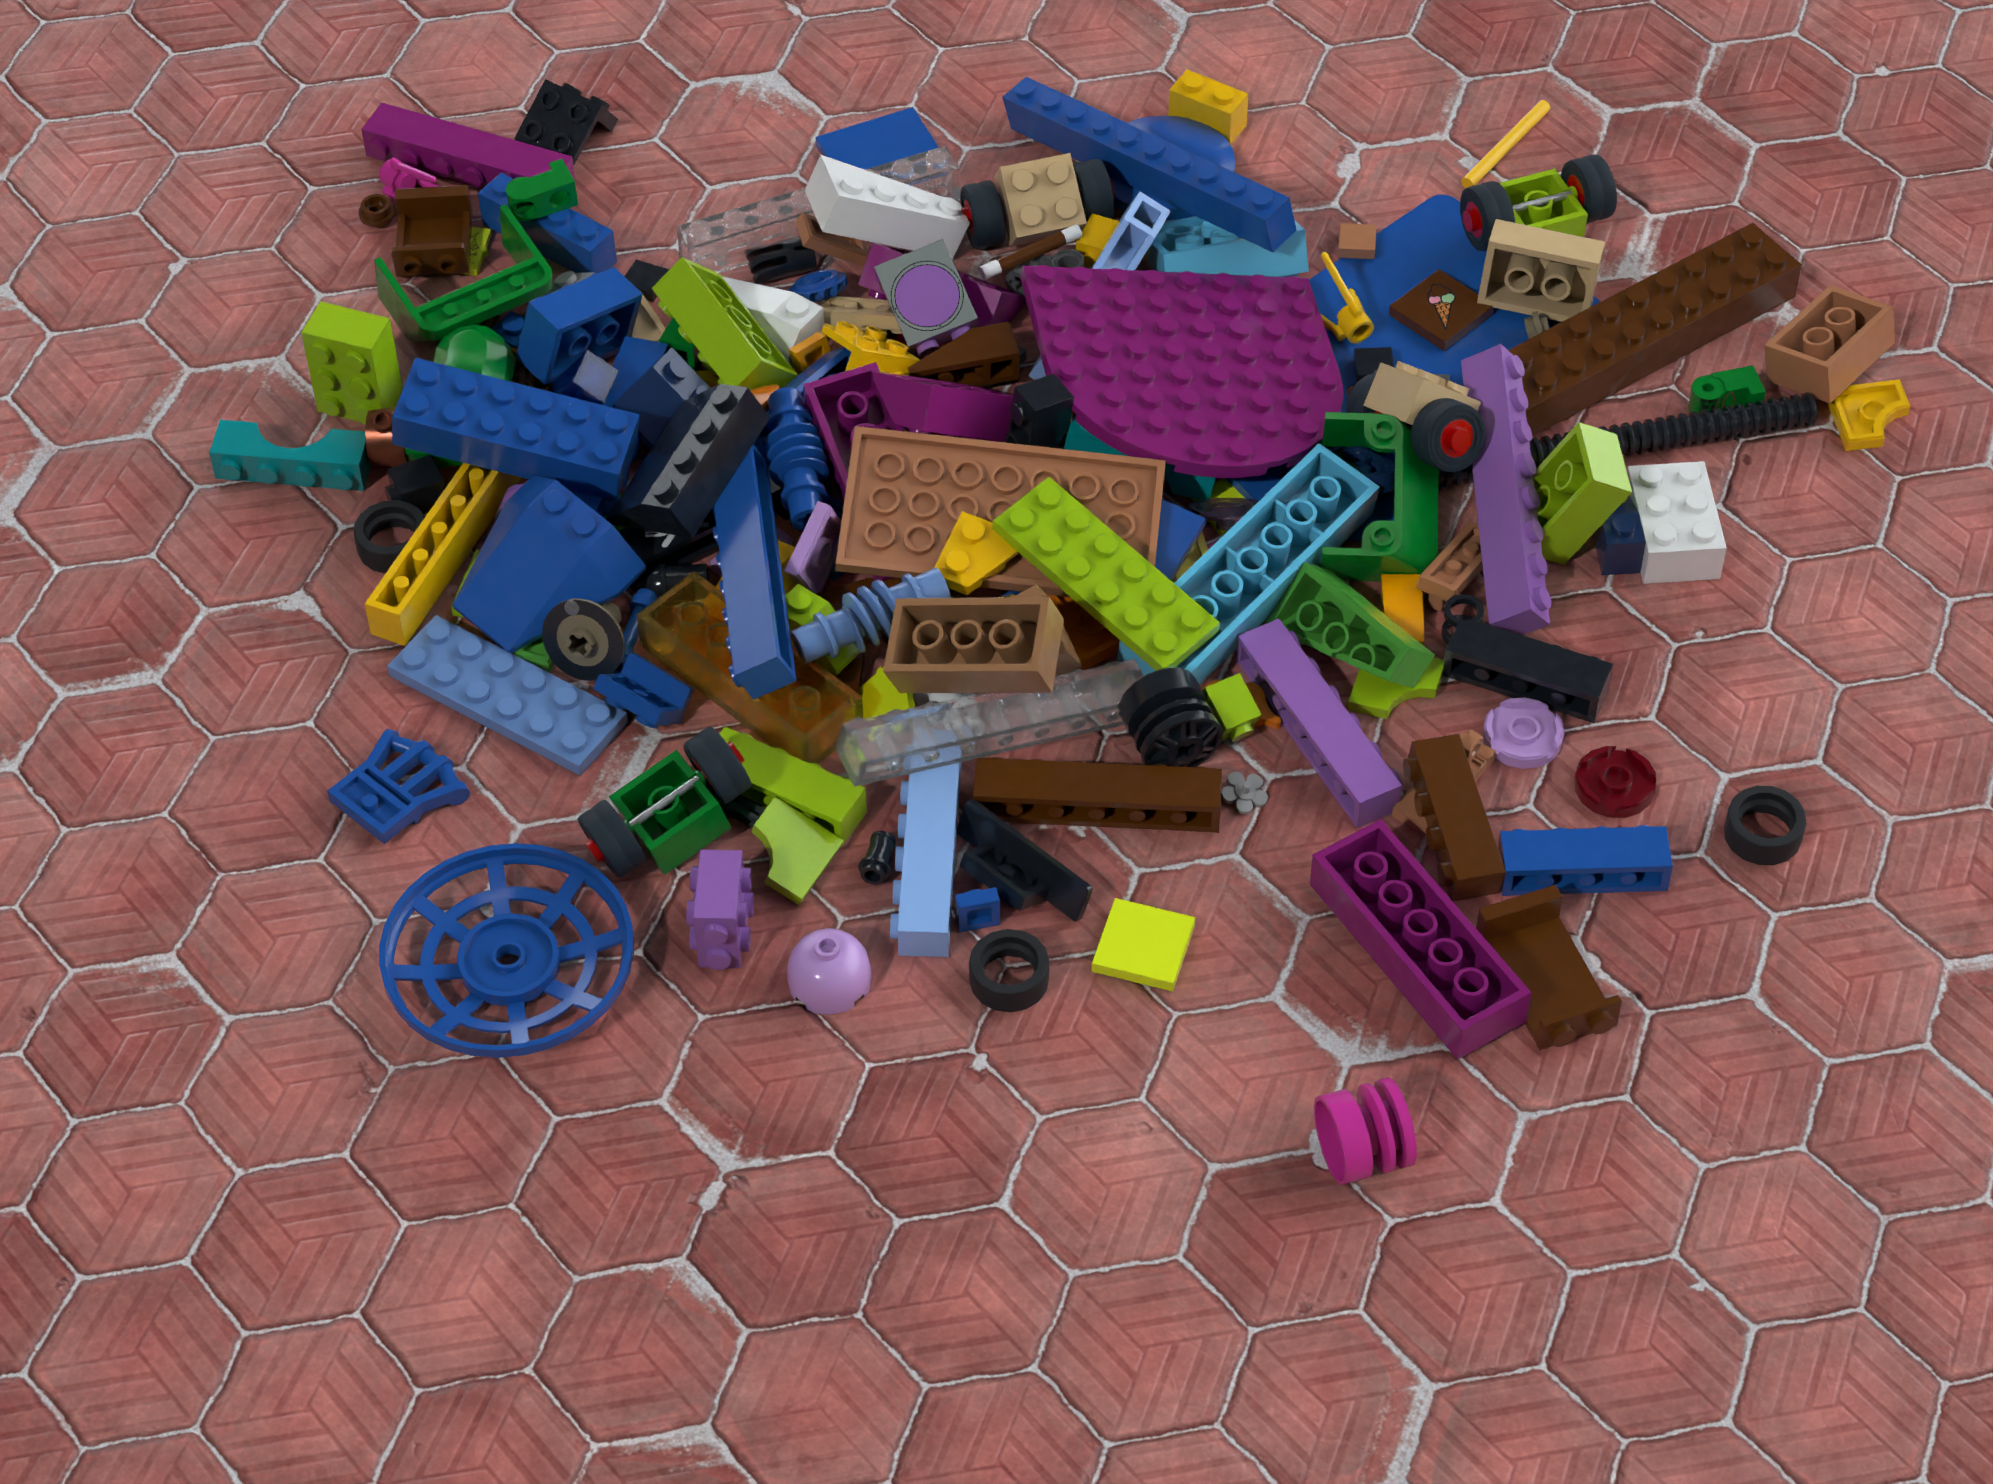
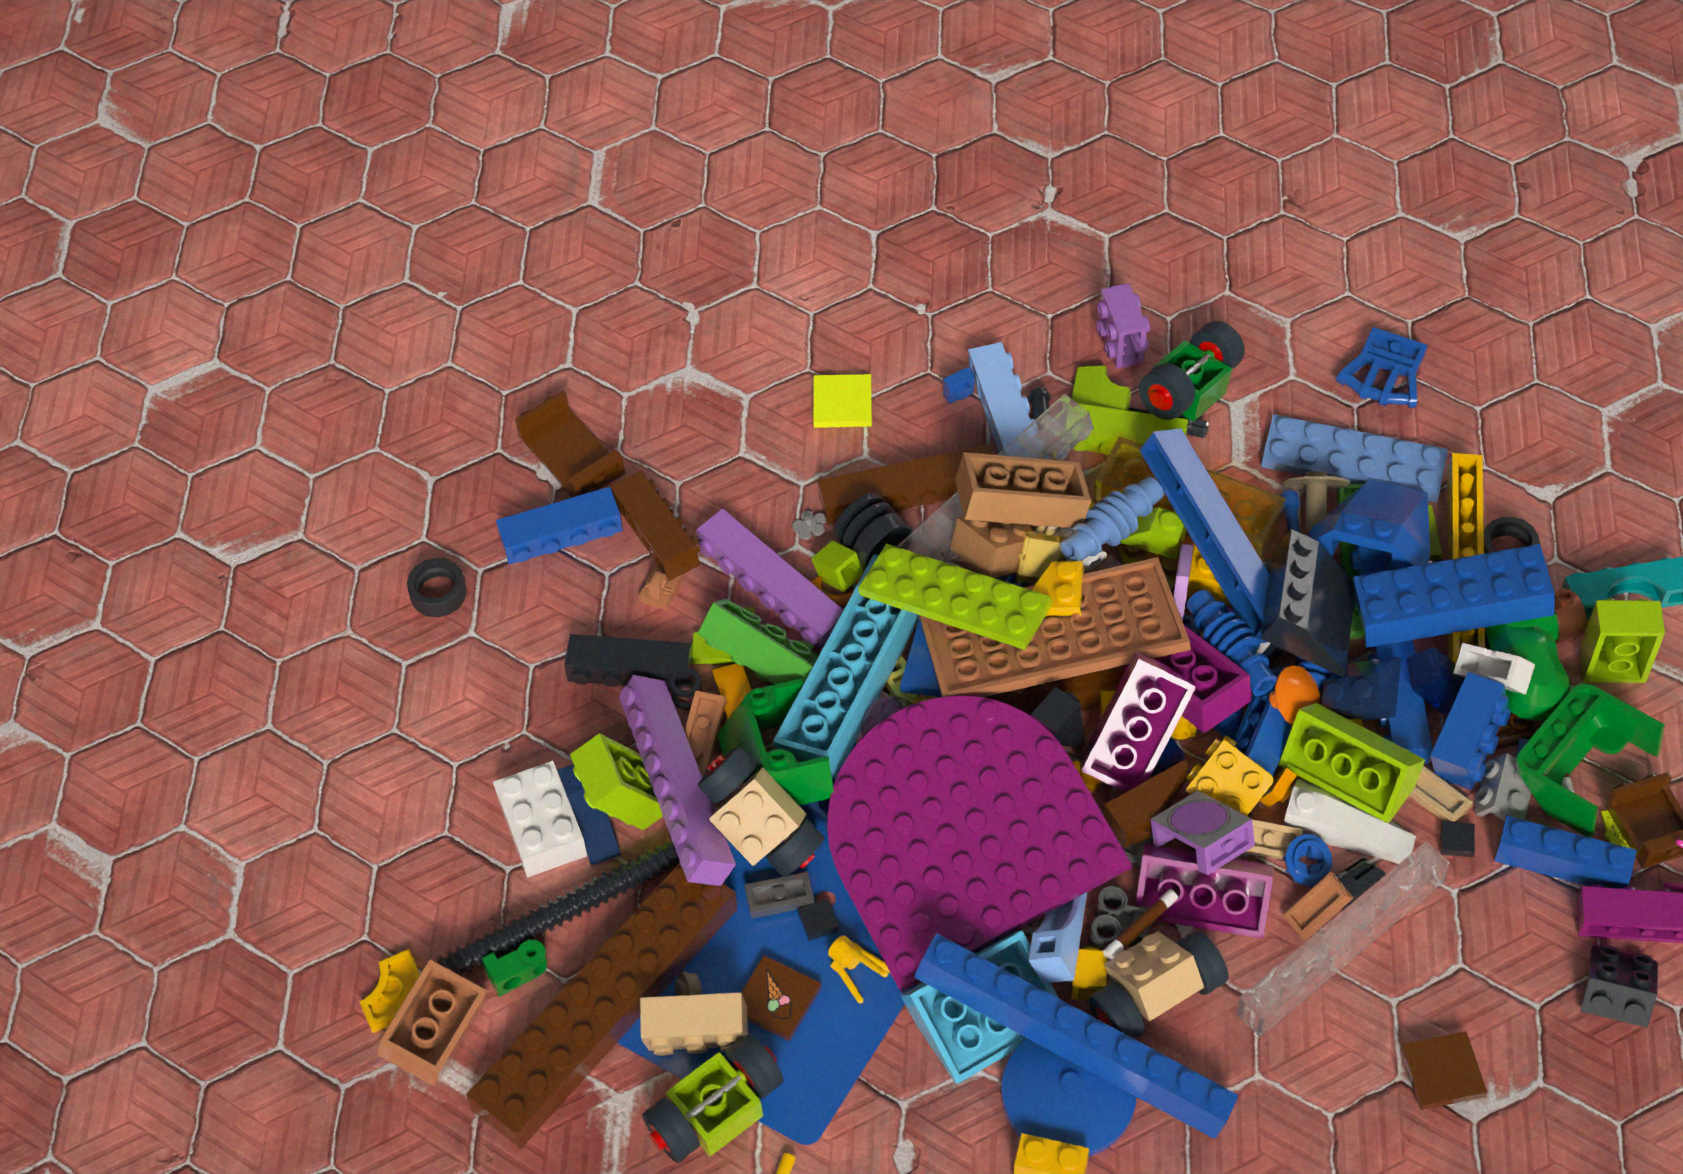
camera: 165 degrees right, 5 degrees up
blue dish [379,843,634,1058] -> none
green leg [505,158,579,221] -> none
blue bracket [593,653,694,728] -> none
lavender cylinder [787,928,872,1015] -> none
white wedge [805,155,970,259] -> none
blue tile [815,107,941,177] -> none
black bracket [957,799,1093,921] -> none
black tyre [969,929,1049,1012] -> none
magenta brick [1310,819,1532,1060] -> none
dark pink wheel [1313,1077,1417,1185] -> none
nougat tile [1338,223,1376,259] -> none
lavender tile [1482,697,1565,769] -> none
dark red tile [1574,746,1656,818] -> none
none -> reddish brown tile [1400,1031,1488,1110]
none -> white brick [1454,643,1535,695]

